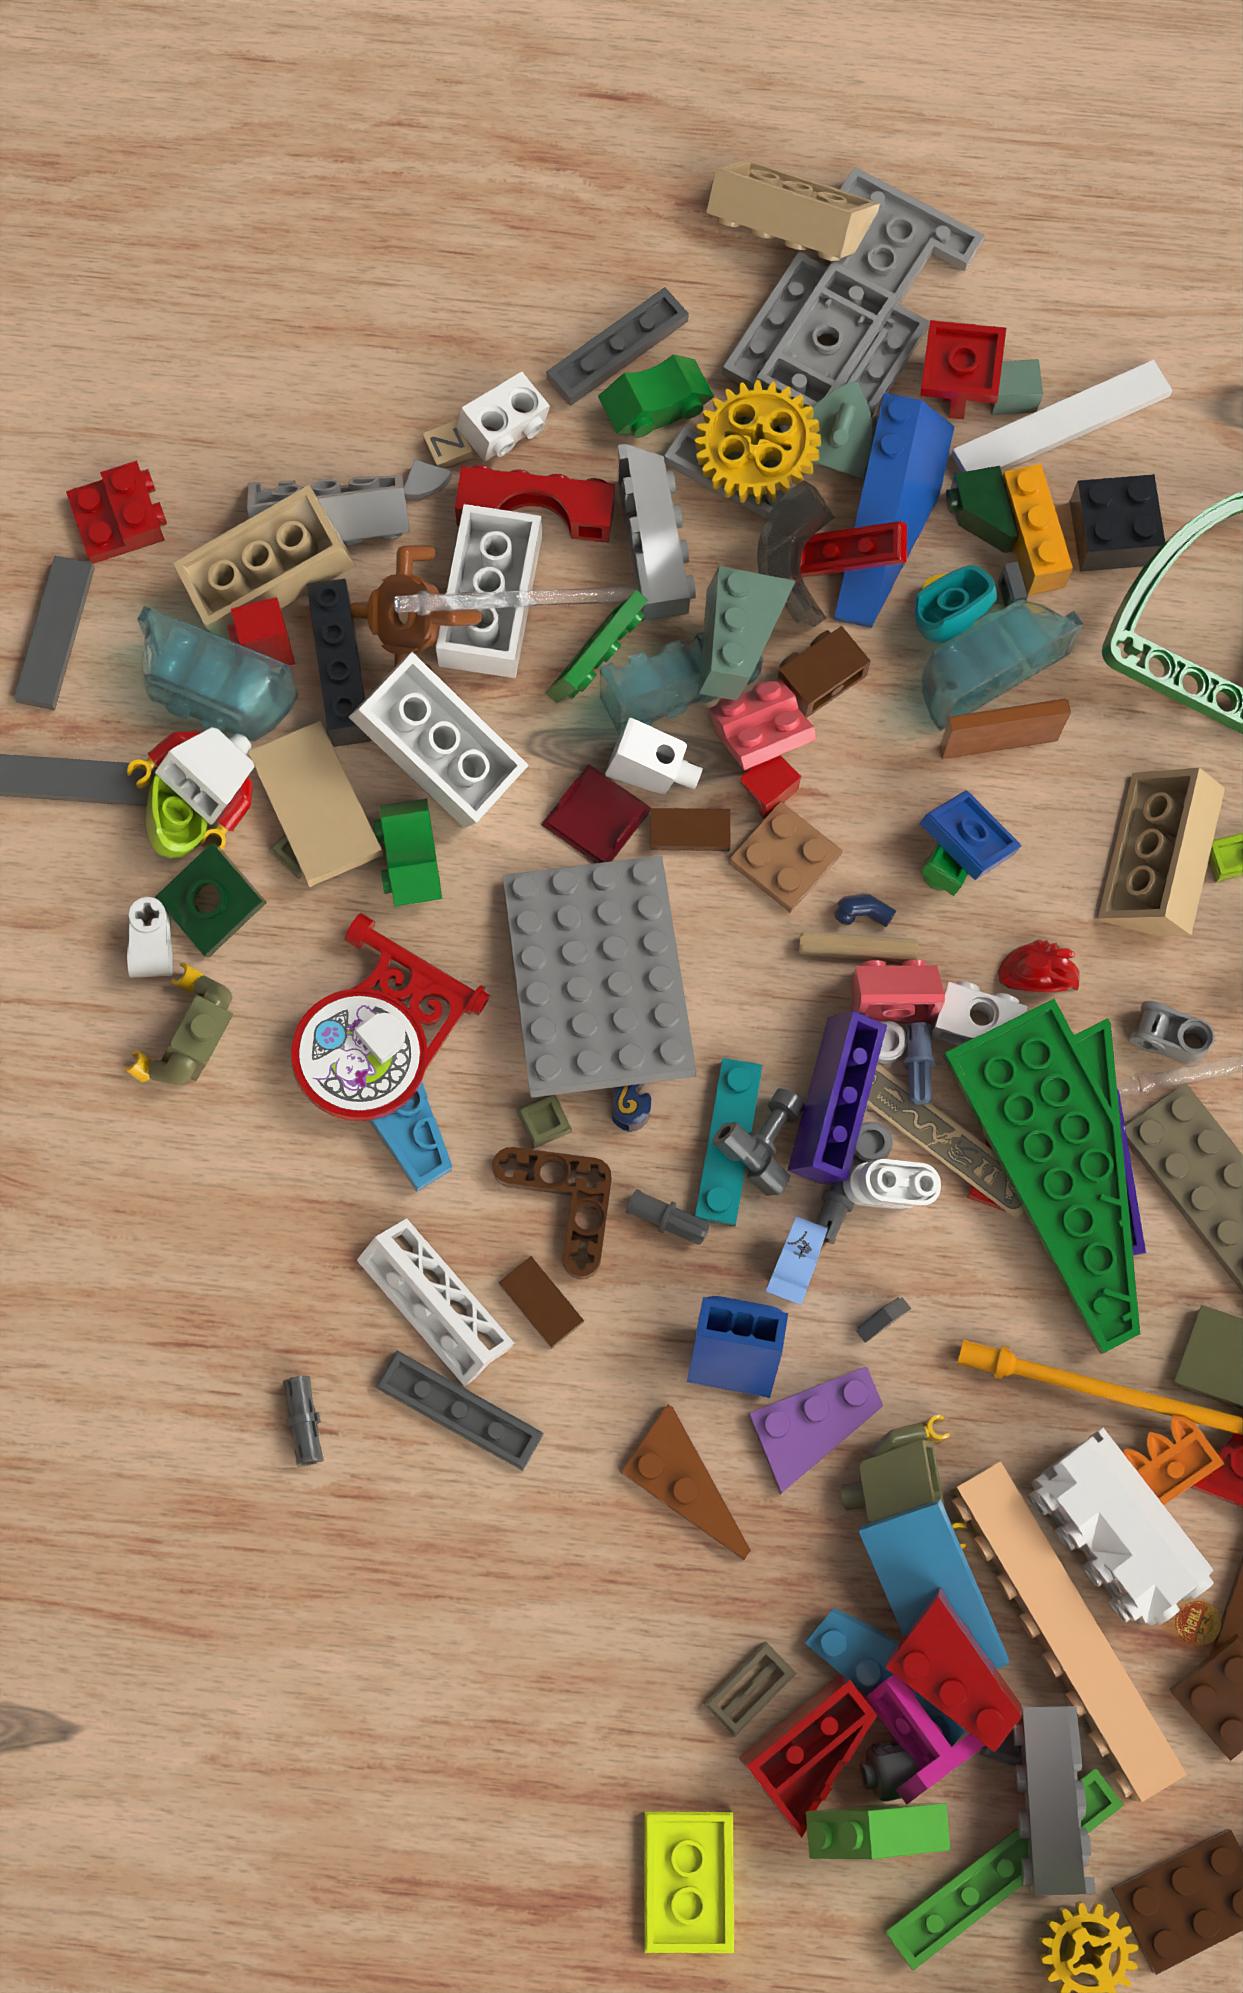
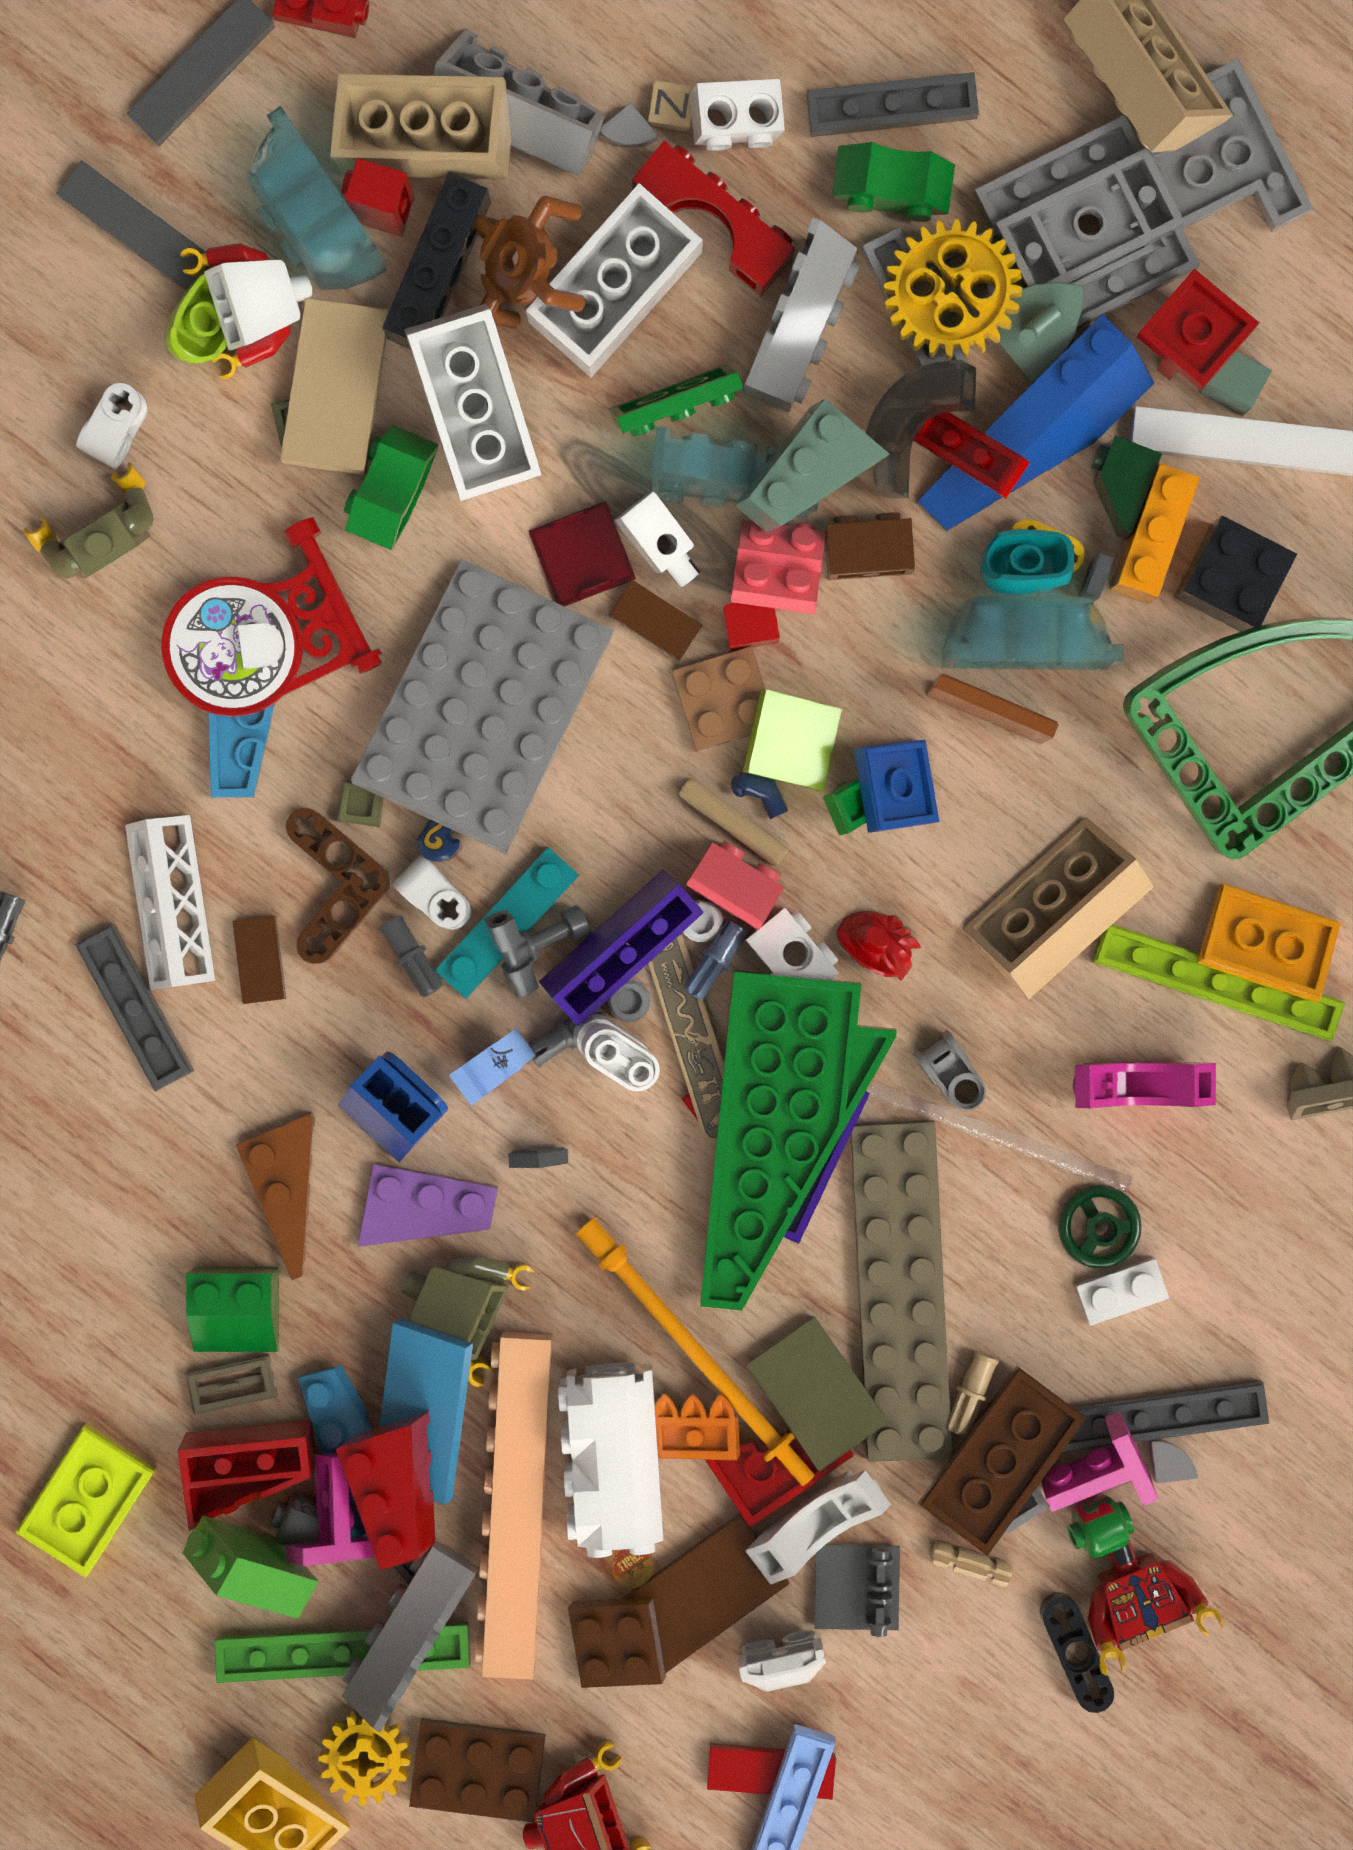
camera: 40 degrees right, 15 degrees up
dark green piece [155,842,267,957] -> none
clear bar [394,586,640,616] -> none
none -> green slope [186,1267,279,1352]
none -> white piece [392,854,472,930]
none -> tile [743,689,842,791]

